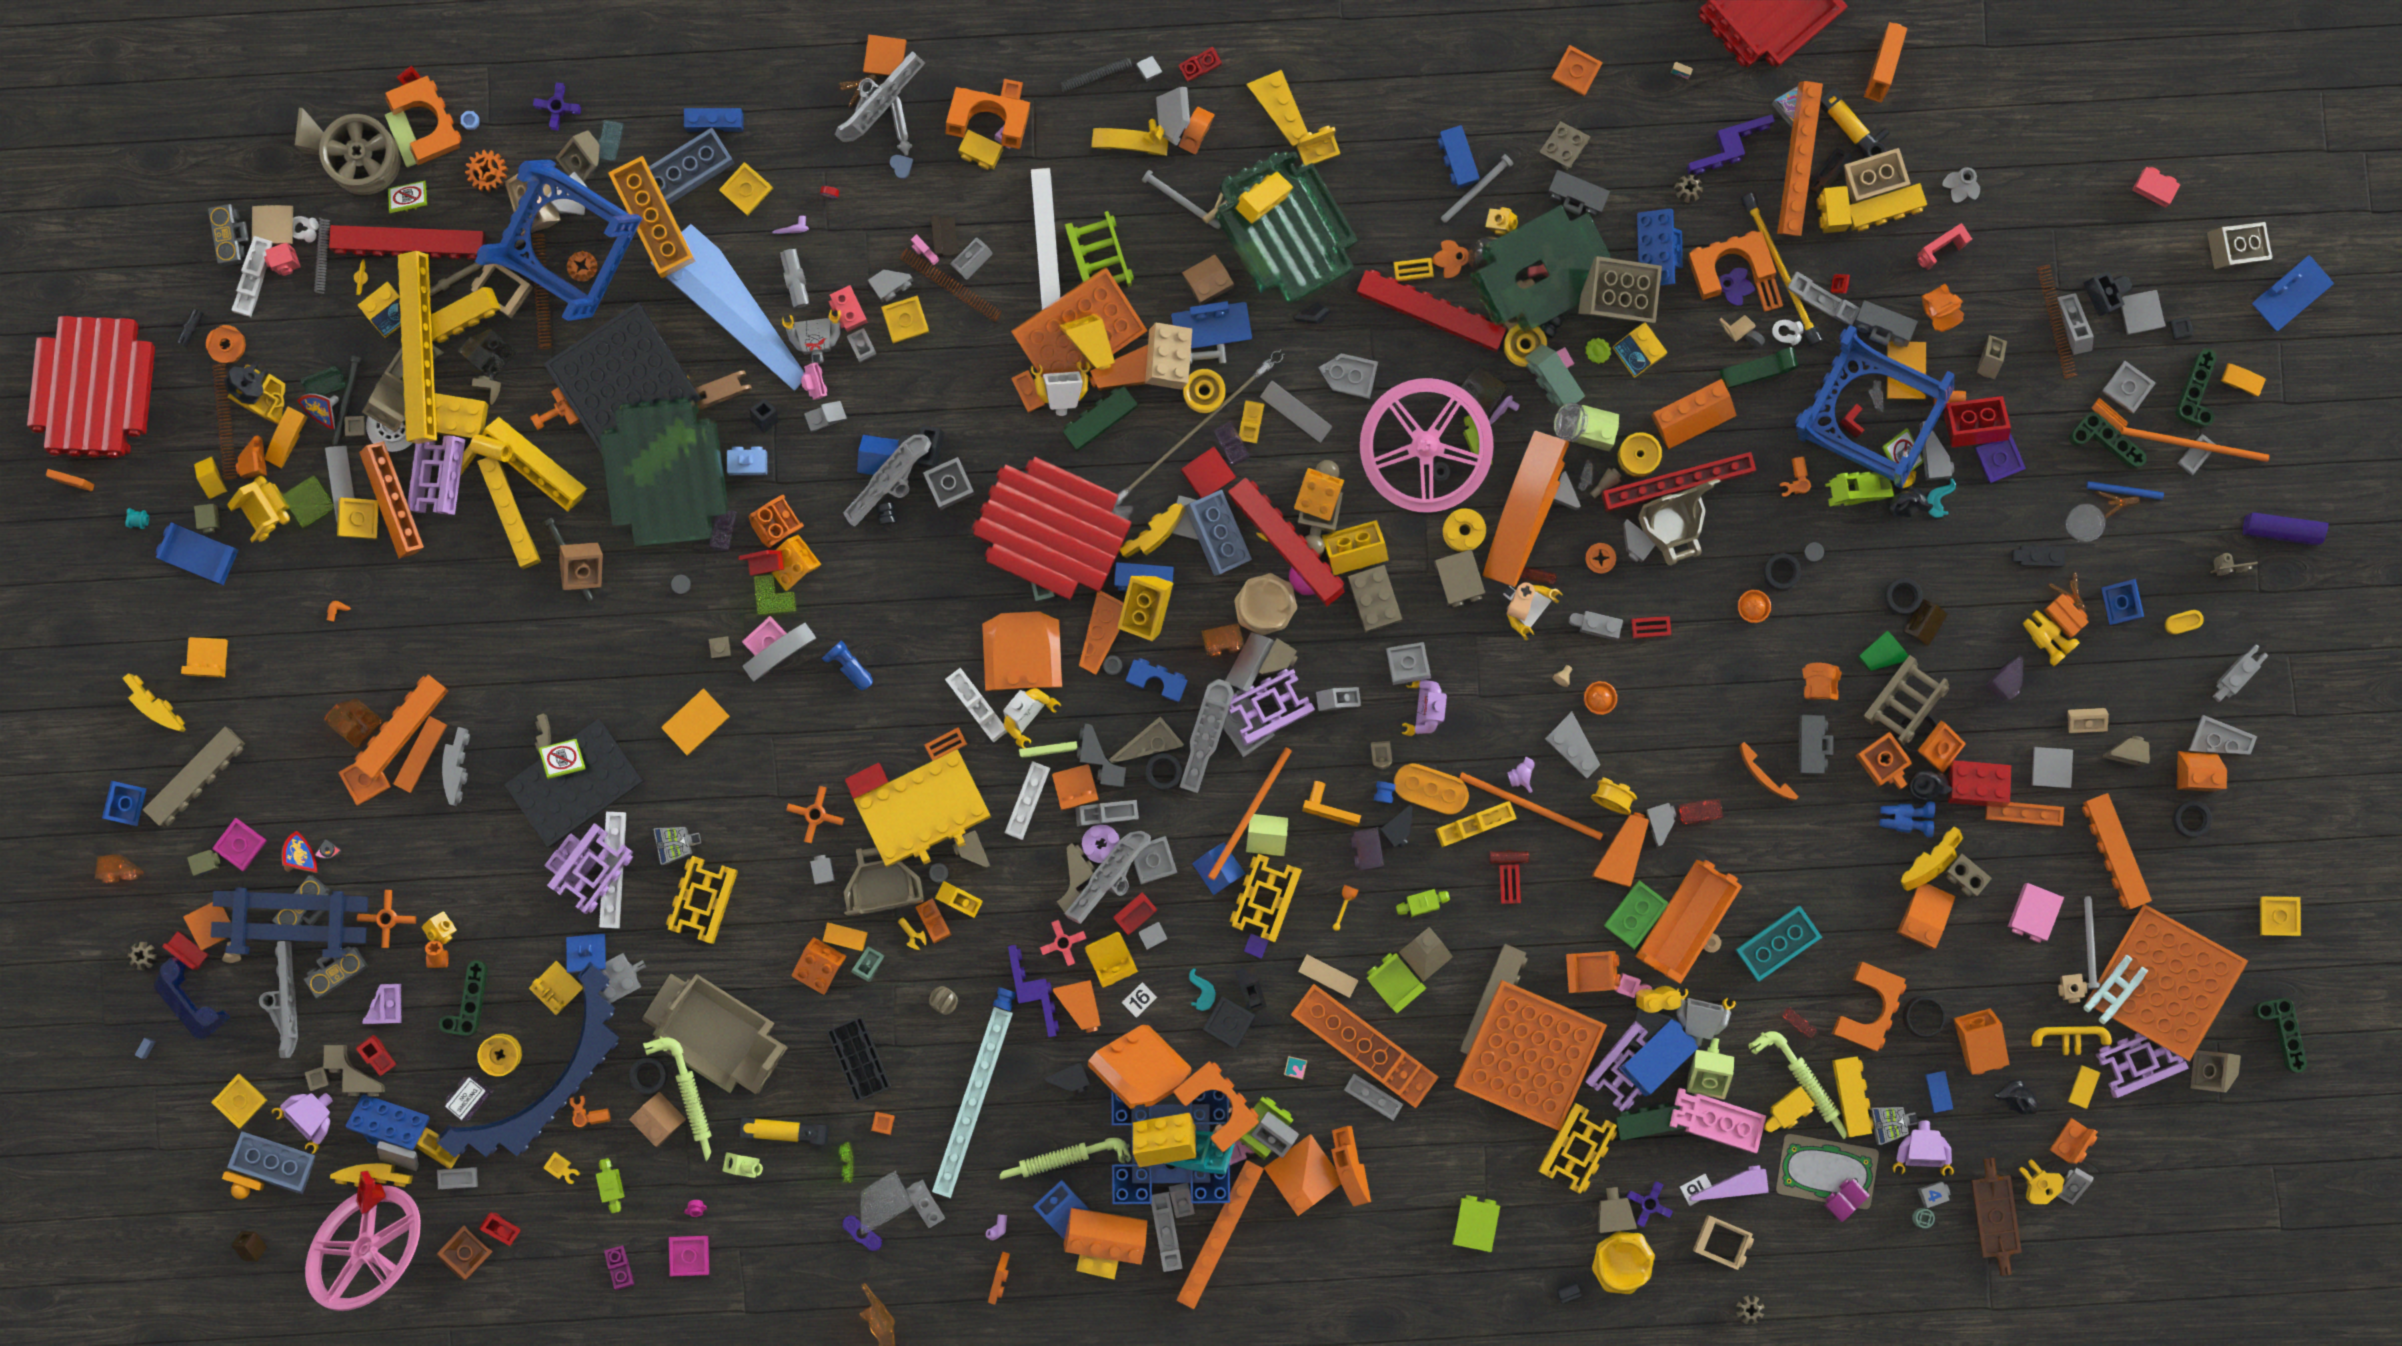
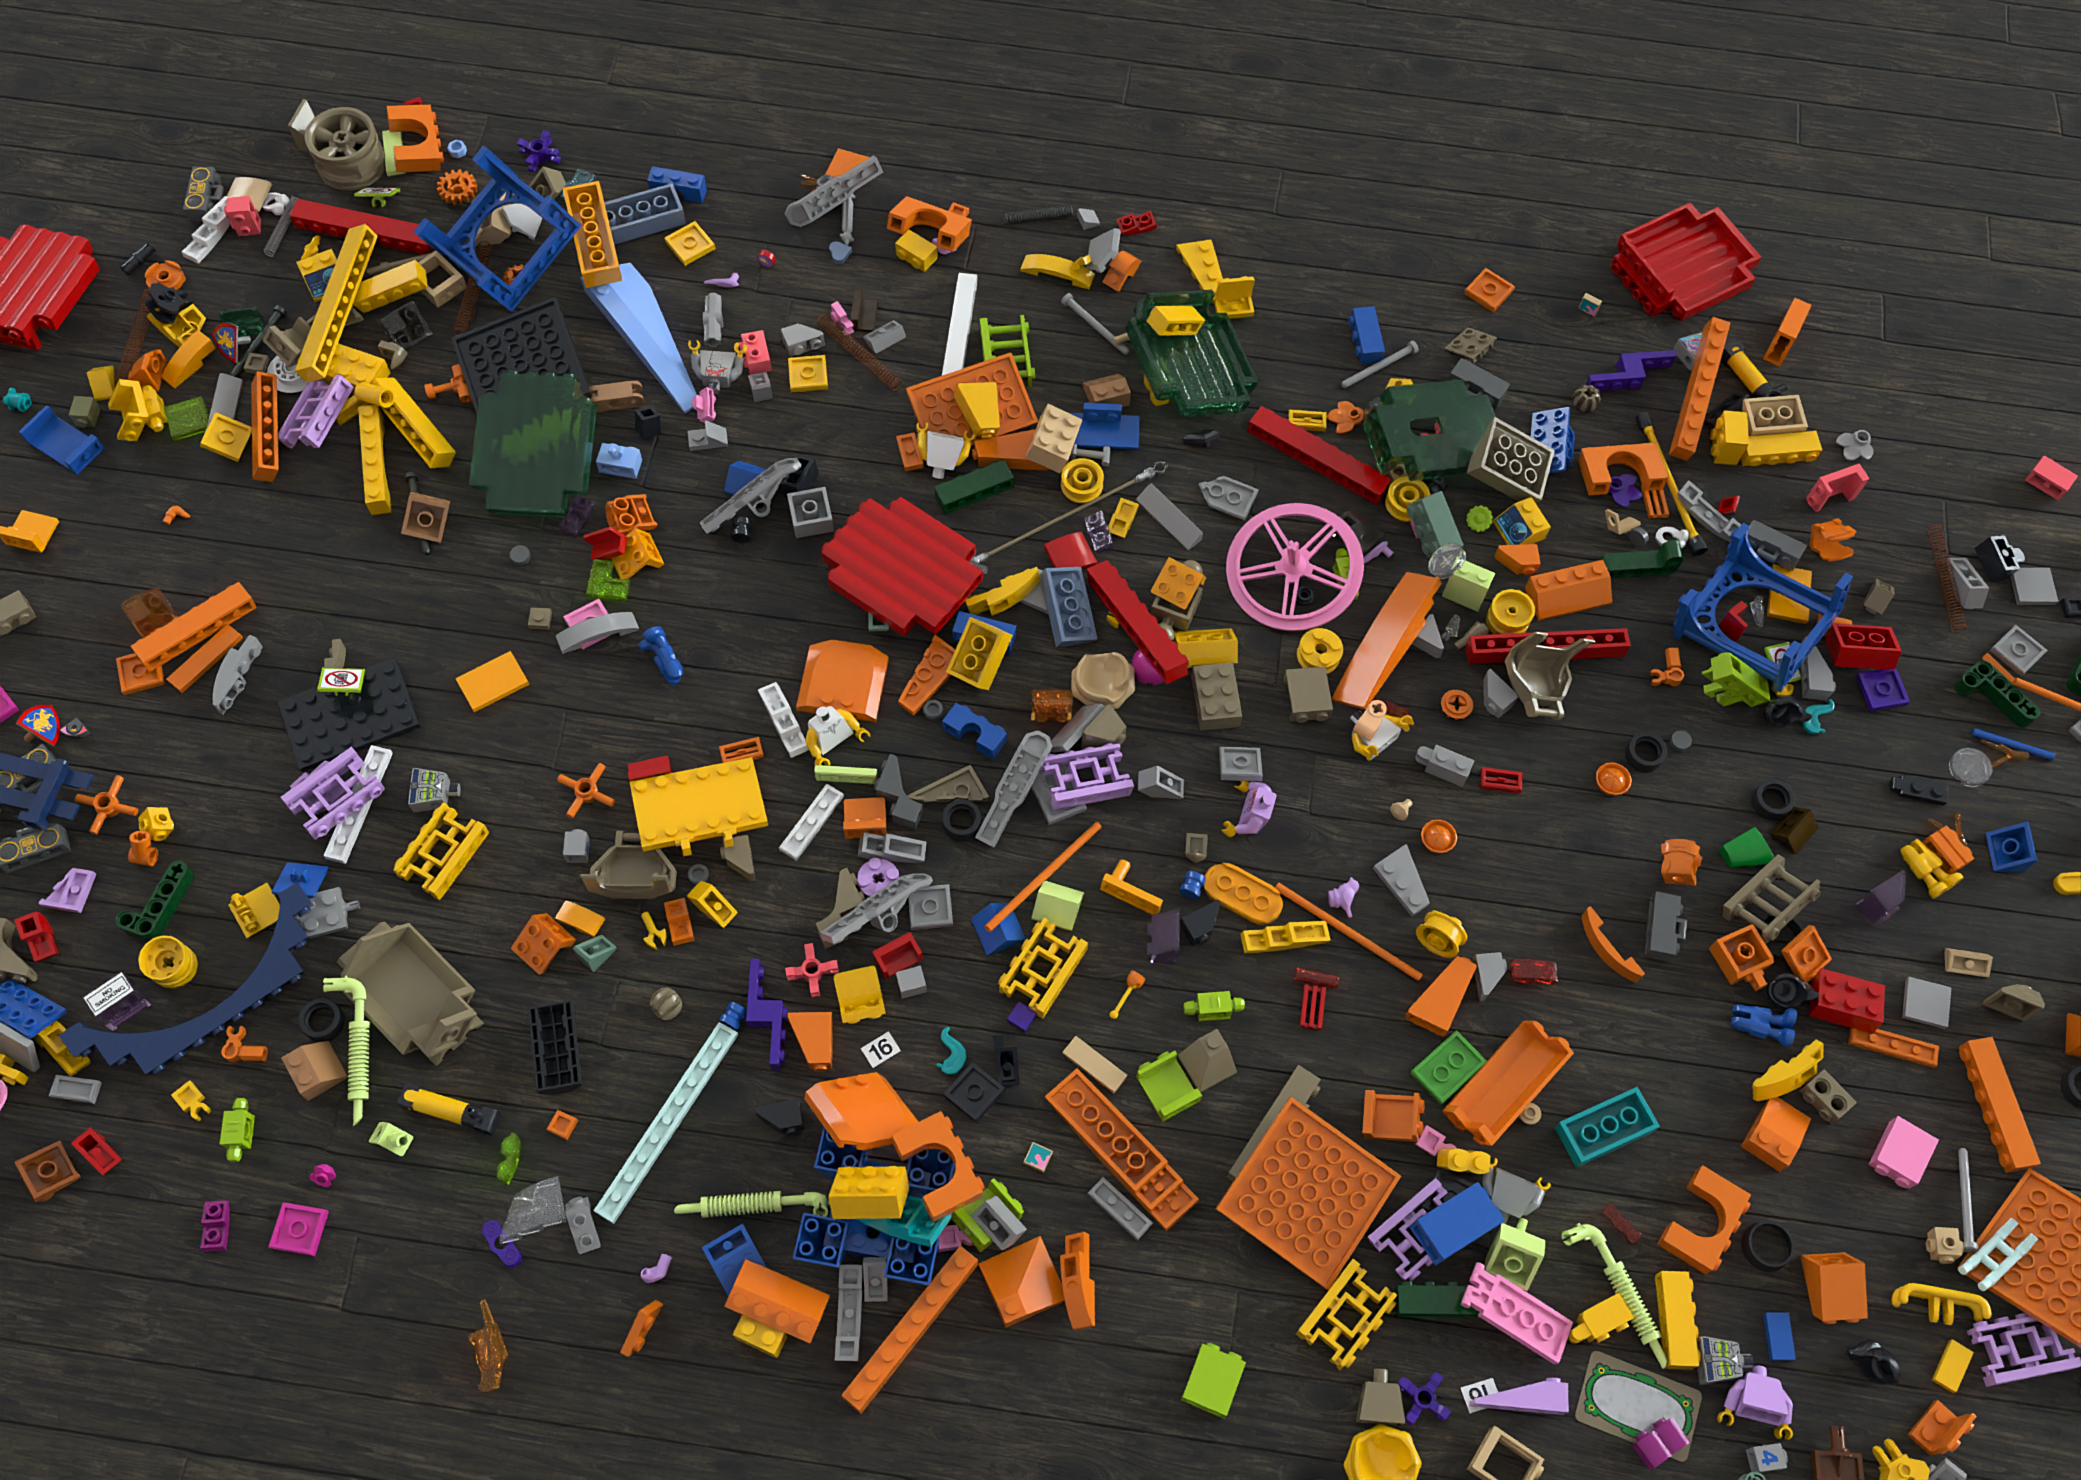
camera: 10 degrees right, 20 degrees down
none -> orange slope [1494,544,1541,576]

